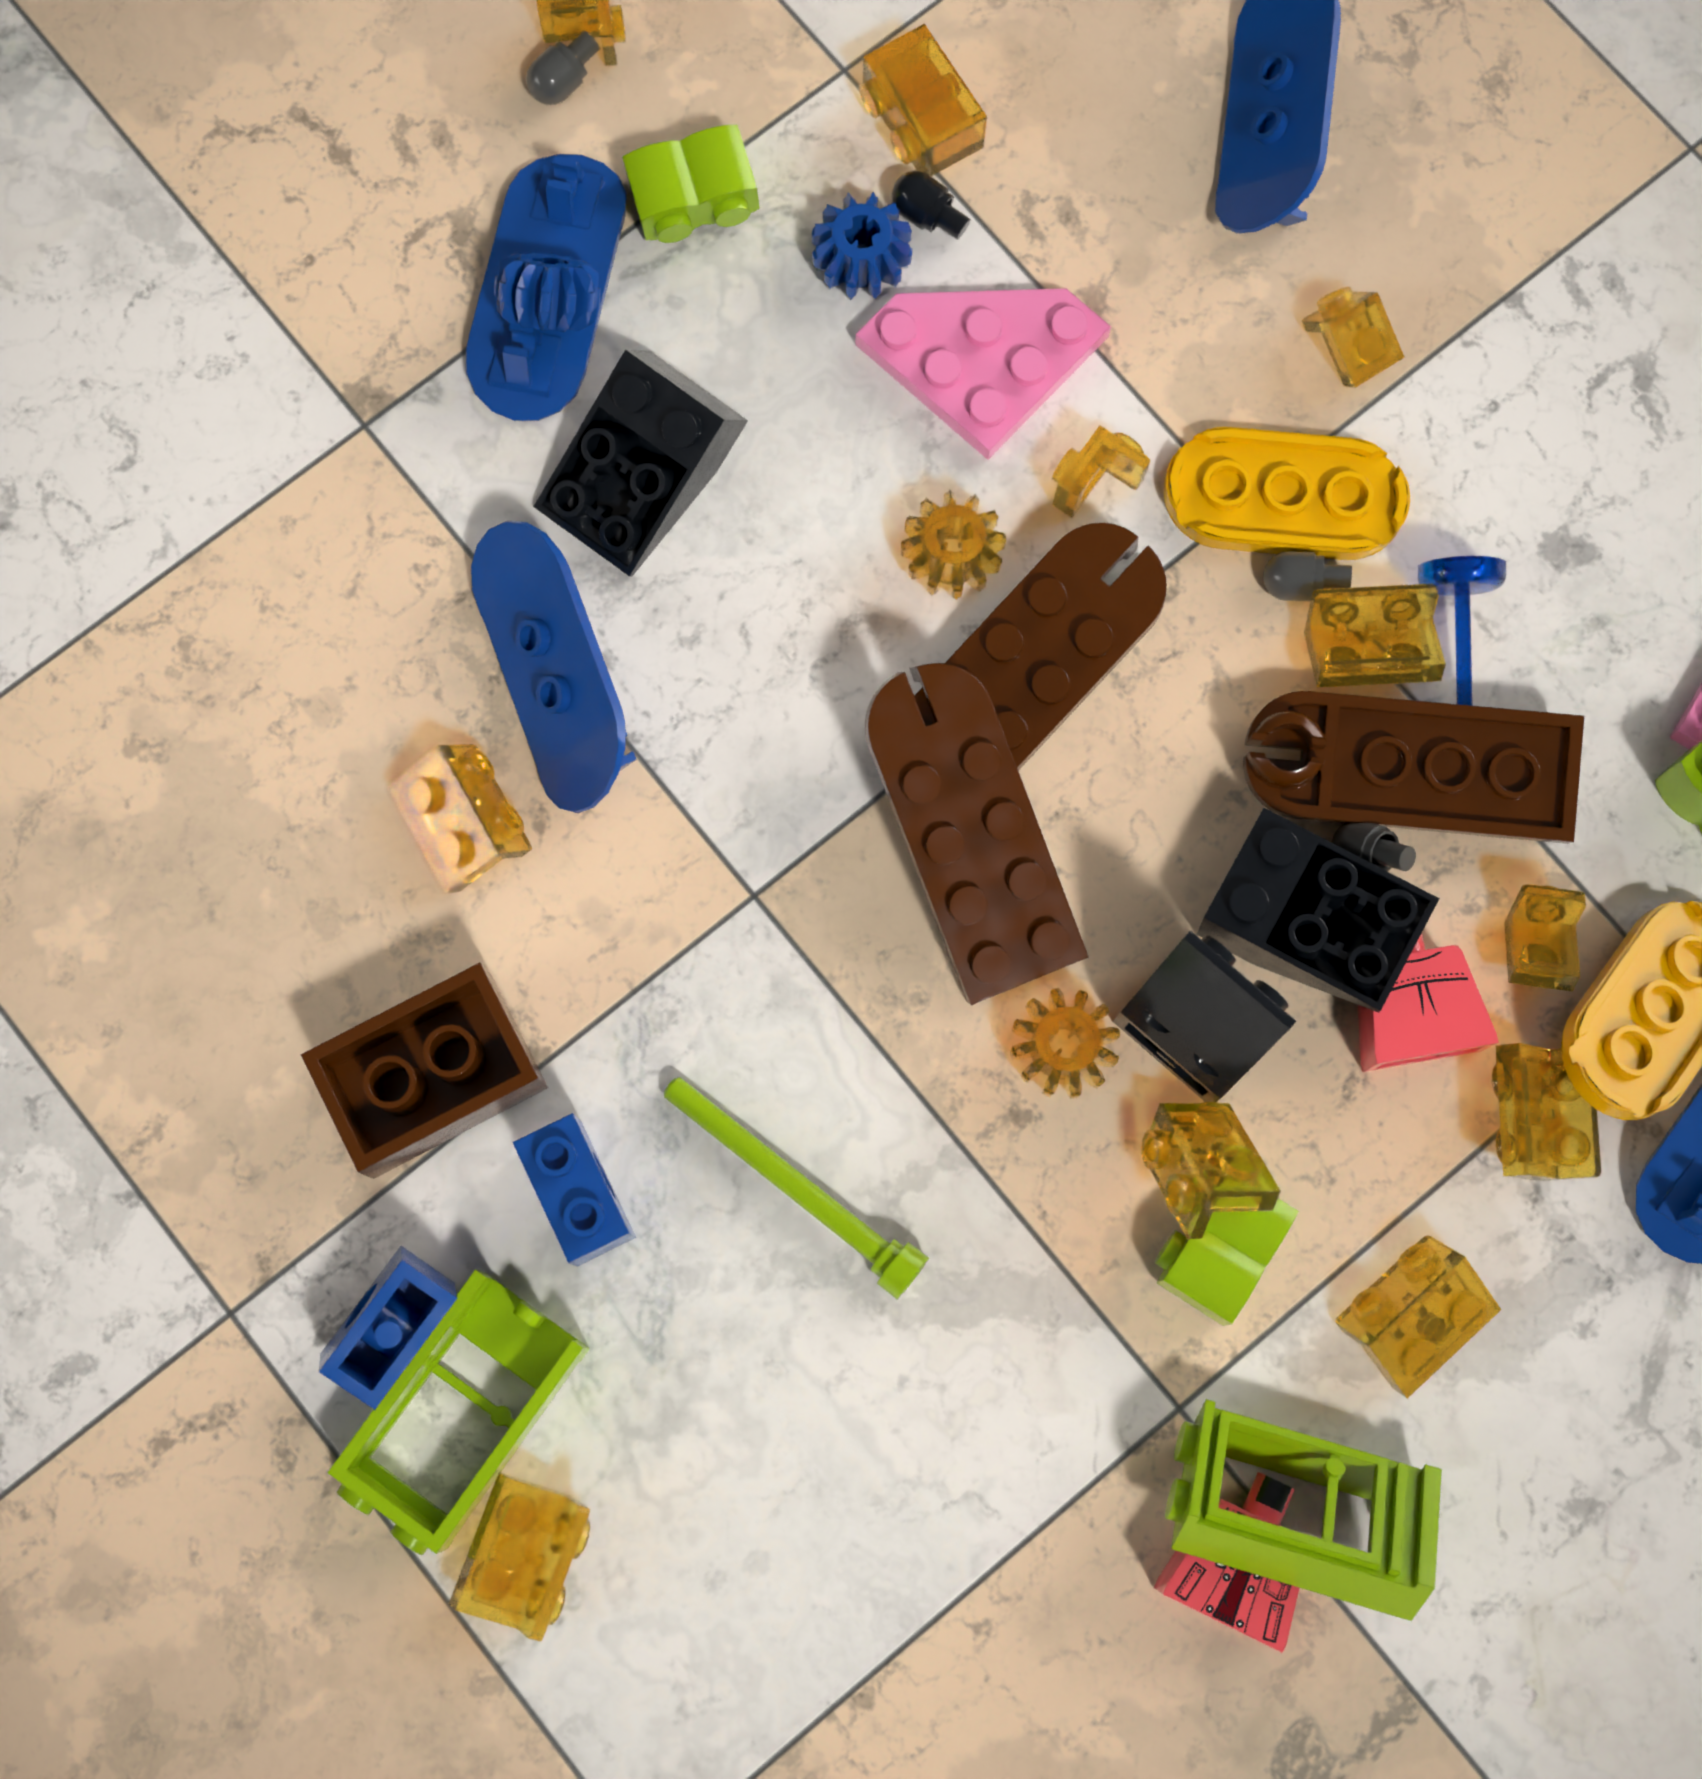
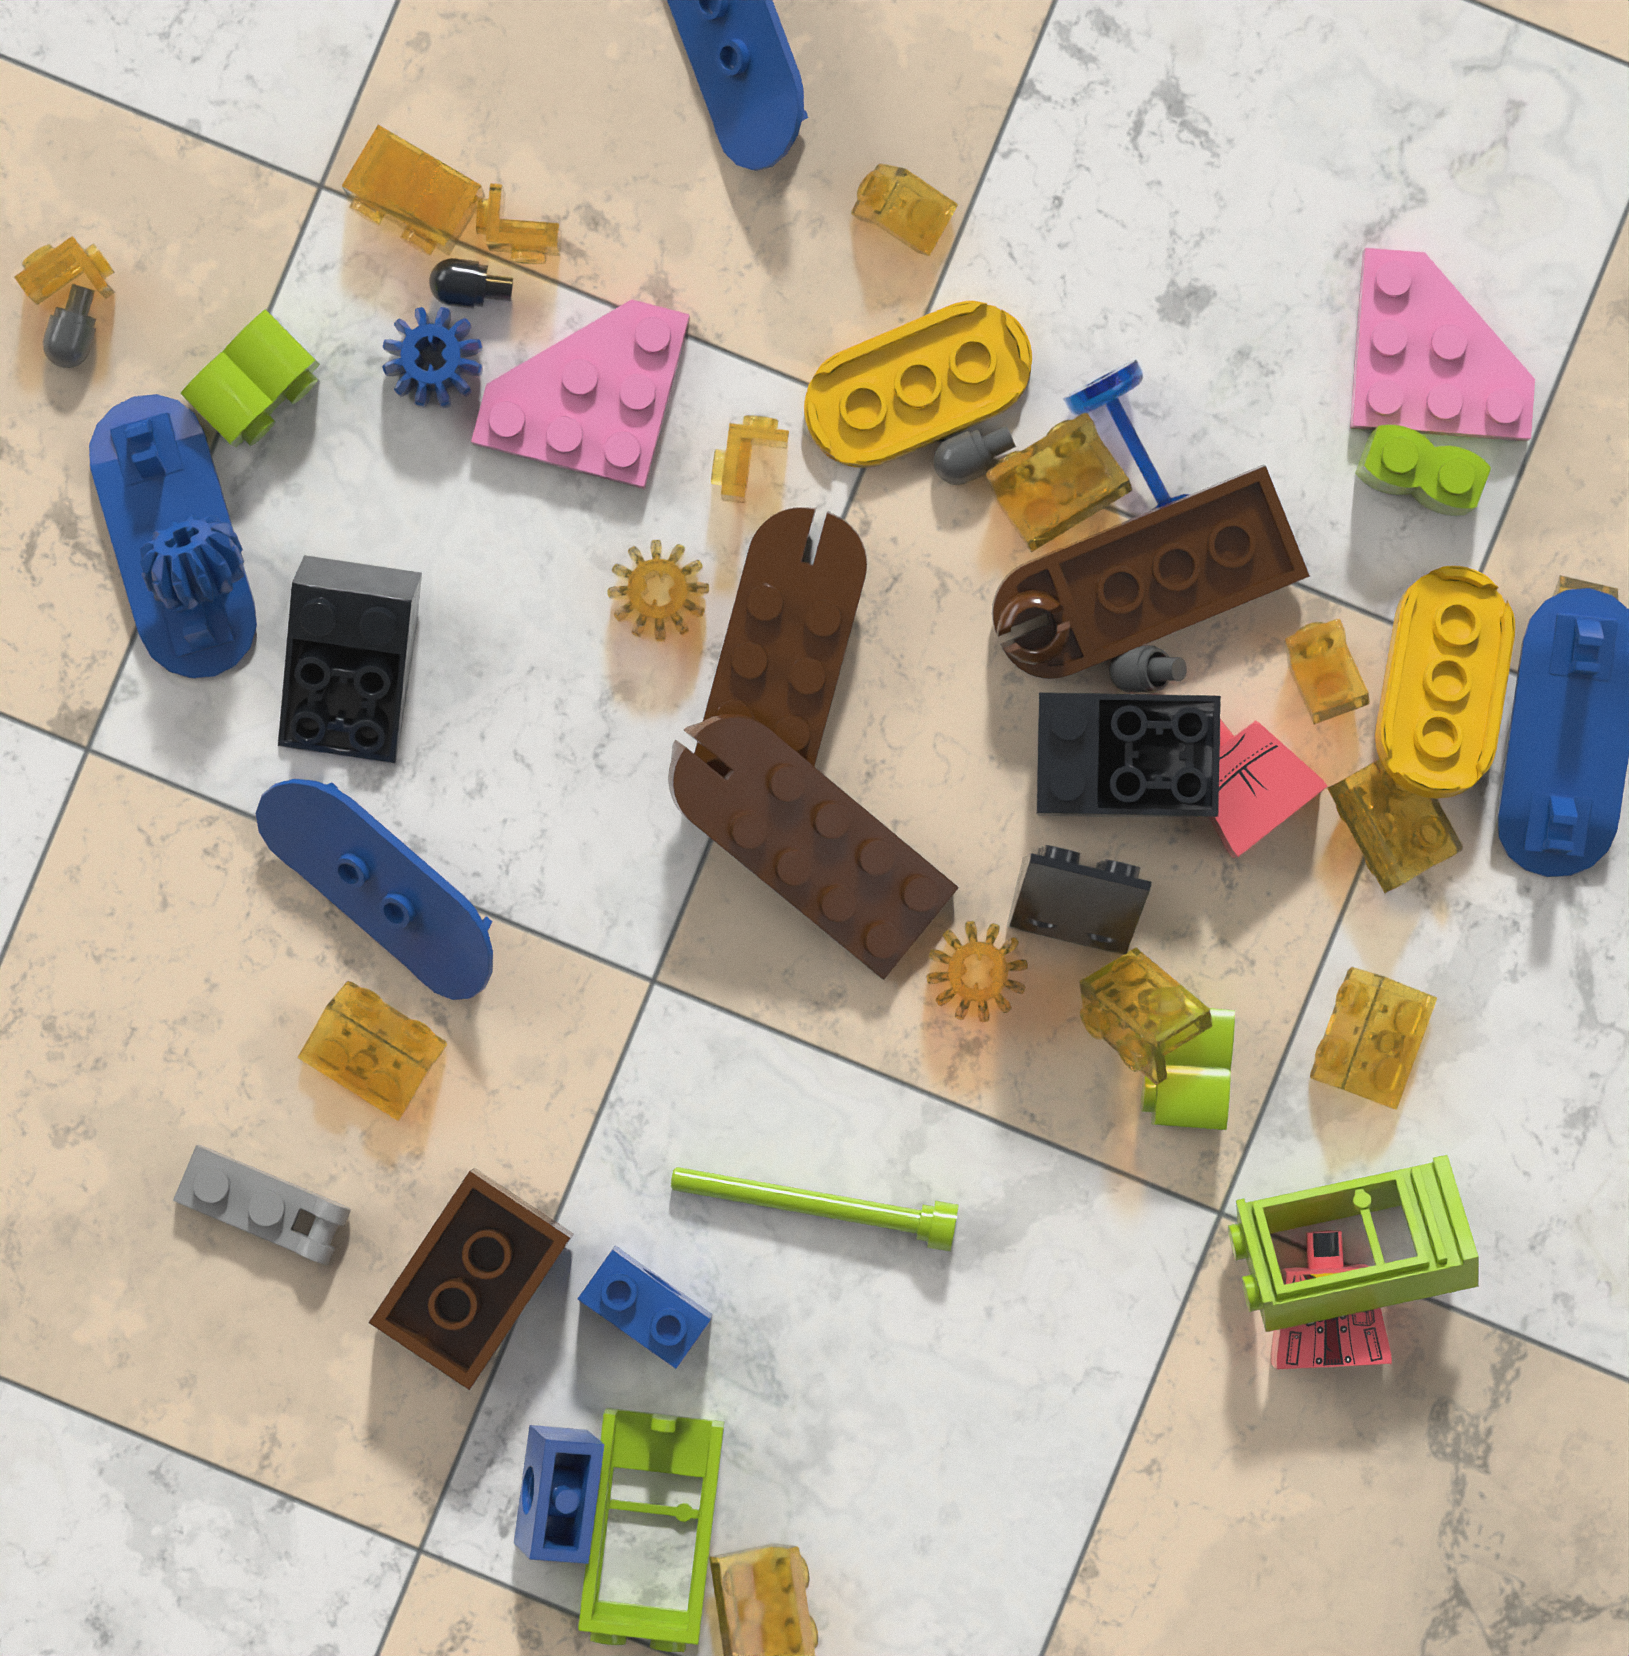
camera: 30 degrees left, 10 degrees up
none -> light grey plate [173,1144,351,1265]
none -> clear yellow bracket [476,183,562,264]

